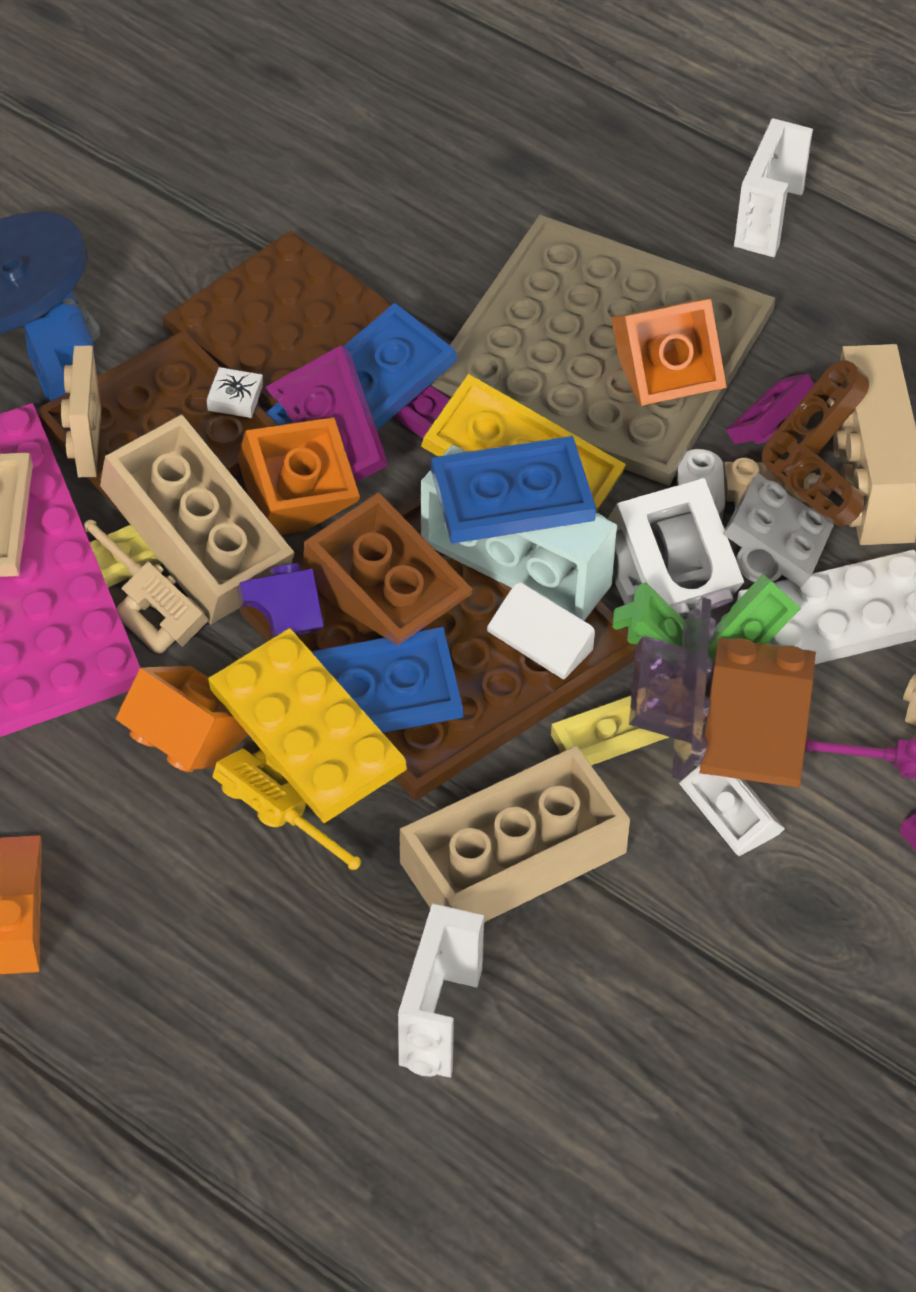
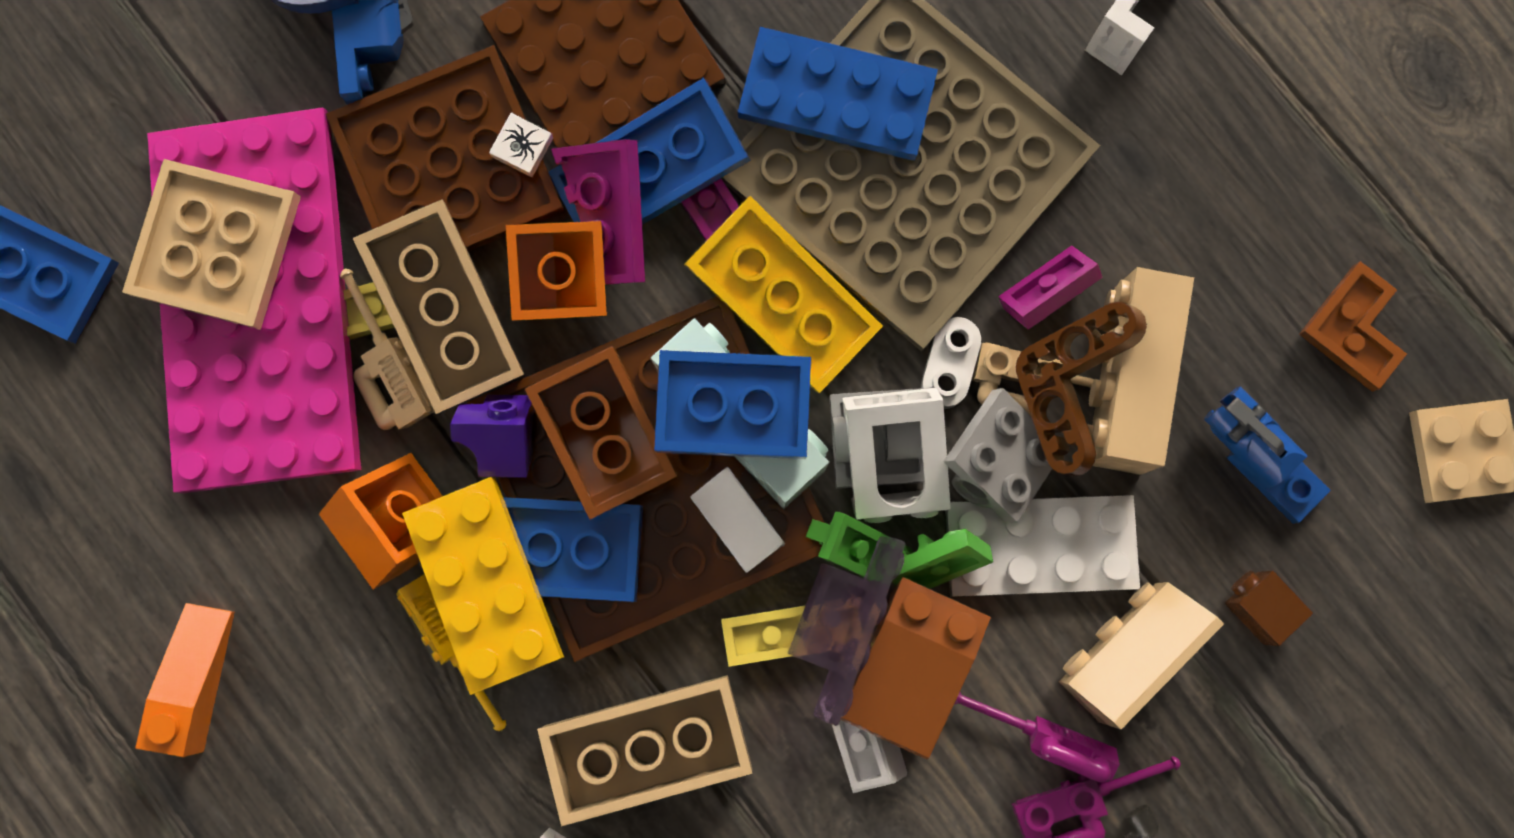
camera: 15 degrees right, 30 degrees up
tan plate [61,346,101,477] -> none
orange slope [611,299,727,406] -> none
none -> blue plate [738,27,938,161]

